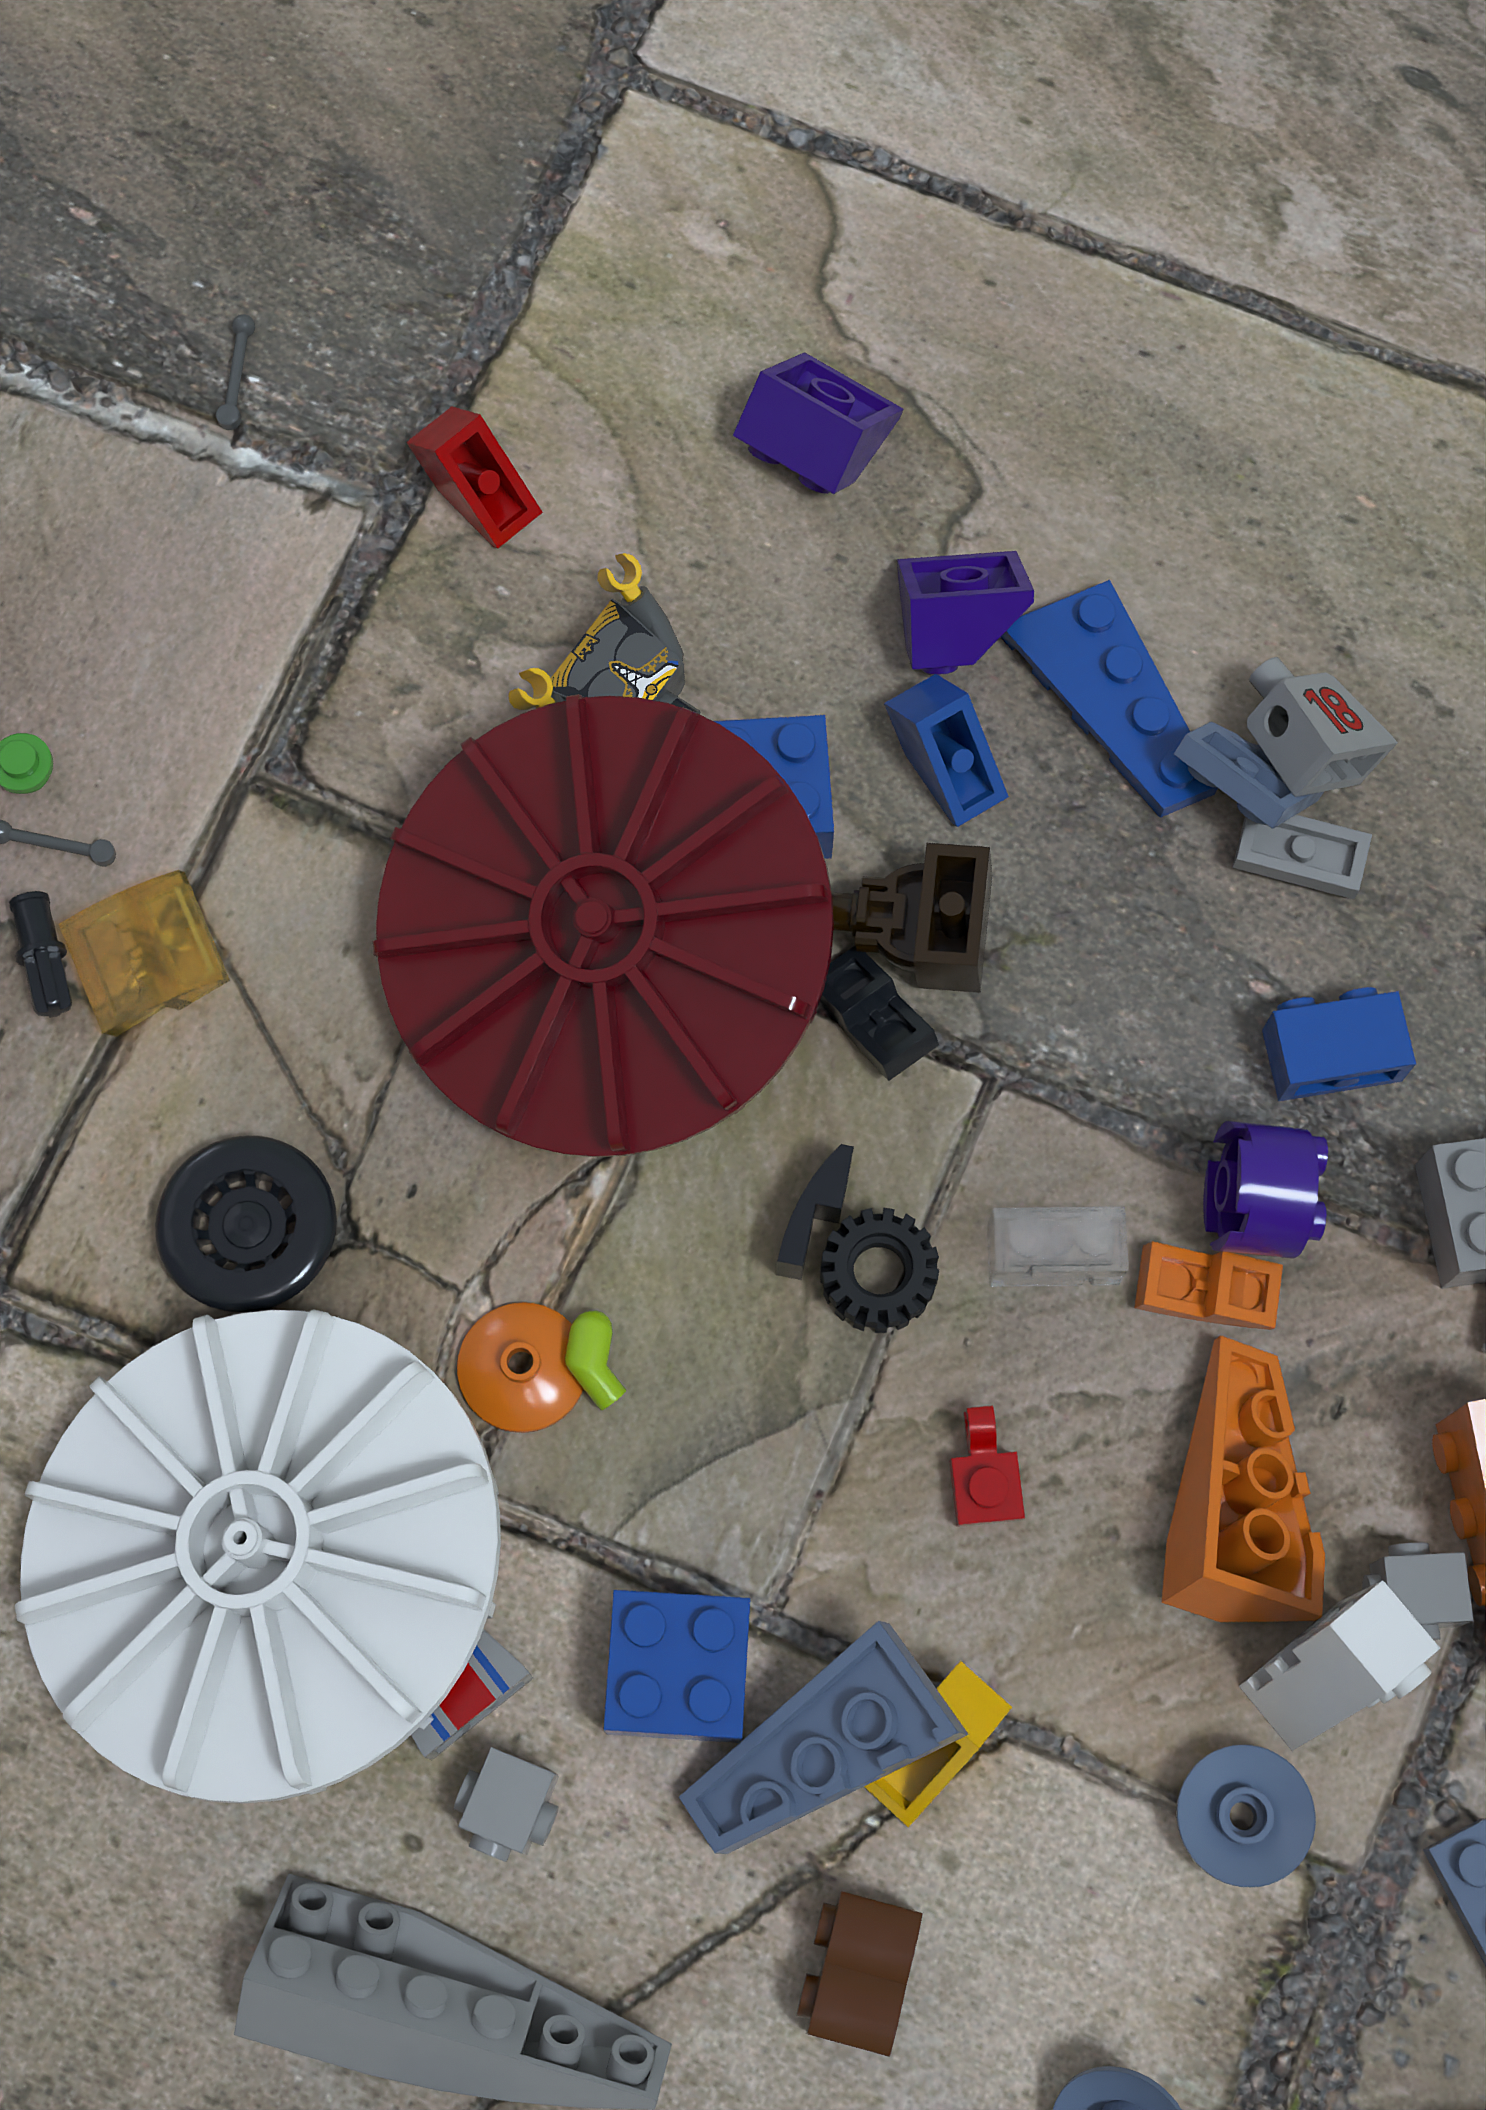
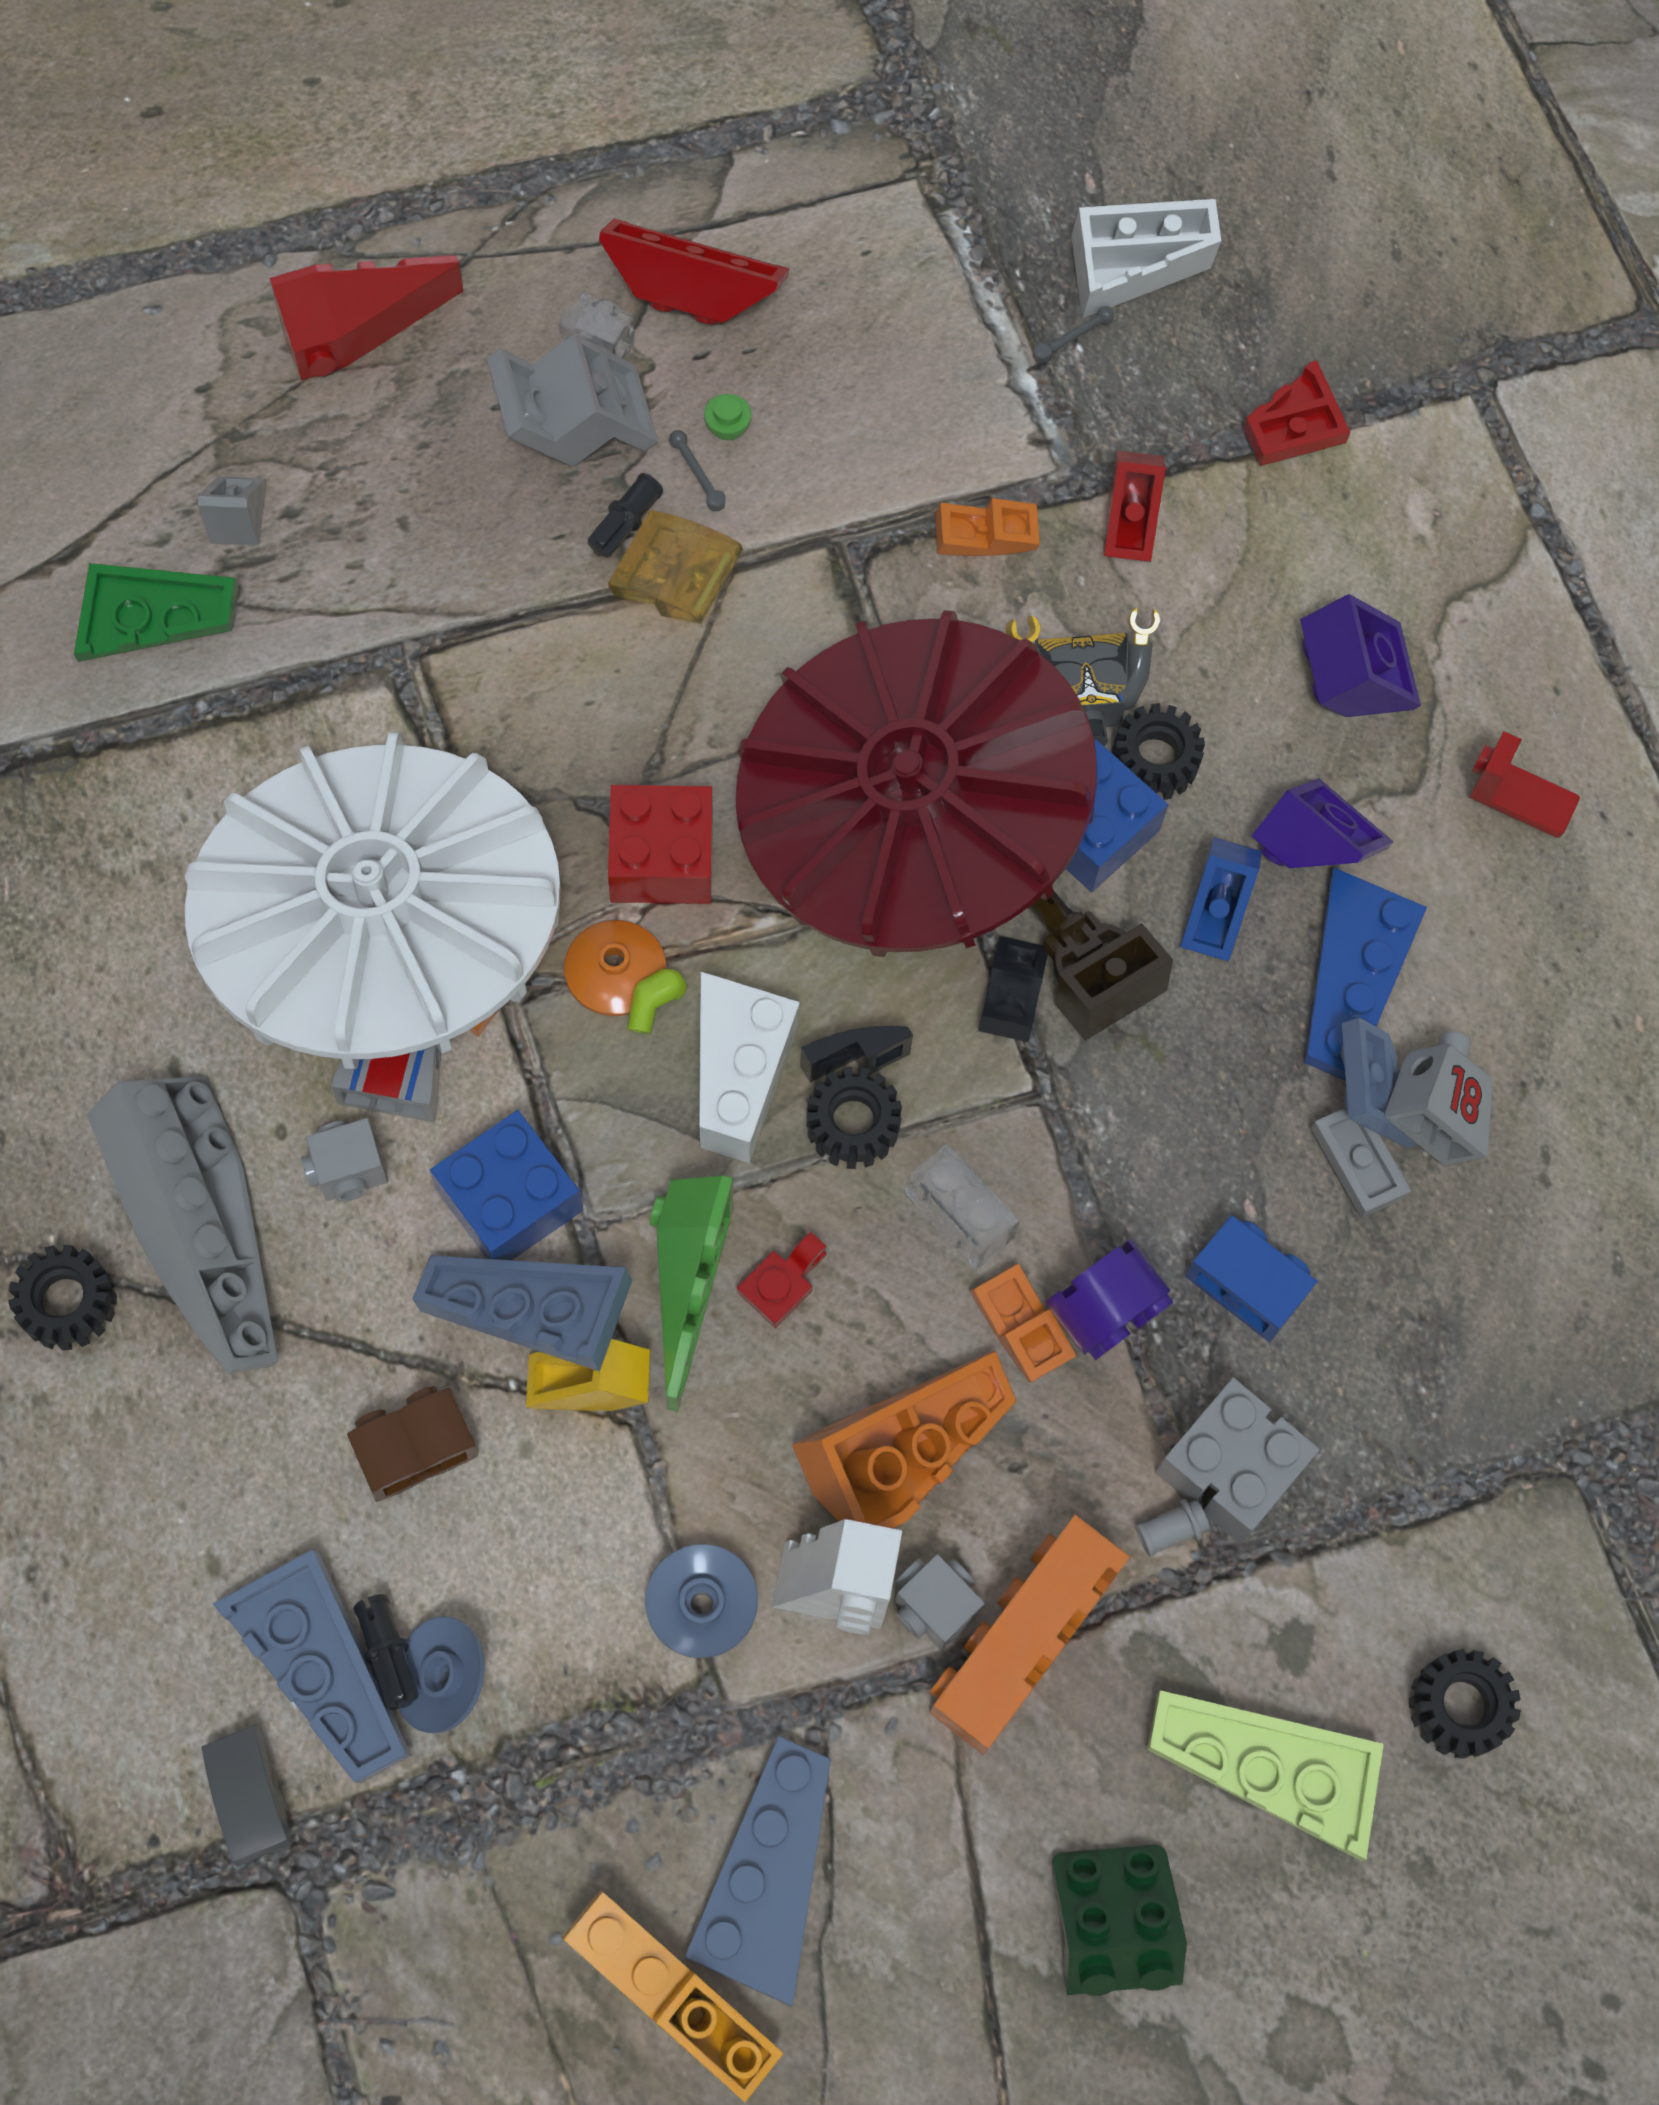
camera: 45 degrees right, 5 degrees down
black wheel [155,1135,337,1312] -> none
none -> red brick [608,785,713,904]
none -> bright green wedge [650,1175,733,1412]
none -> white wedge [699,972,800,1163]
none -> orange slope [935,498,1040,556]
none -> white wedge [1071,199,1221,319]
none -> black tyre [1112,703,1205,800]
none -> red wing [1243,360,1351,466]
none -> red bracket [1470,731,1580,838]

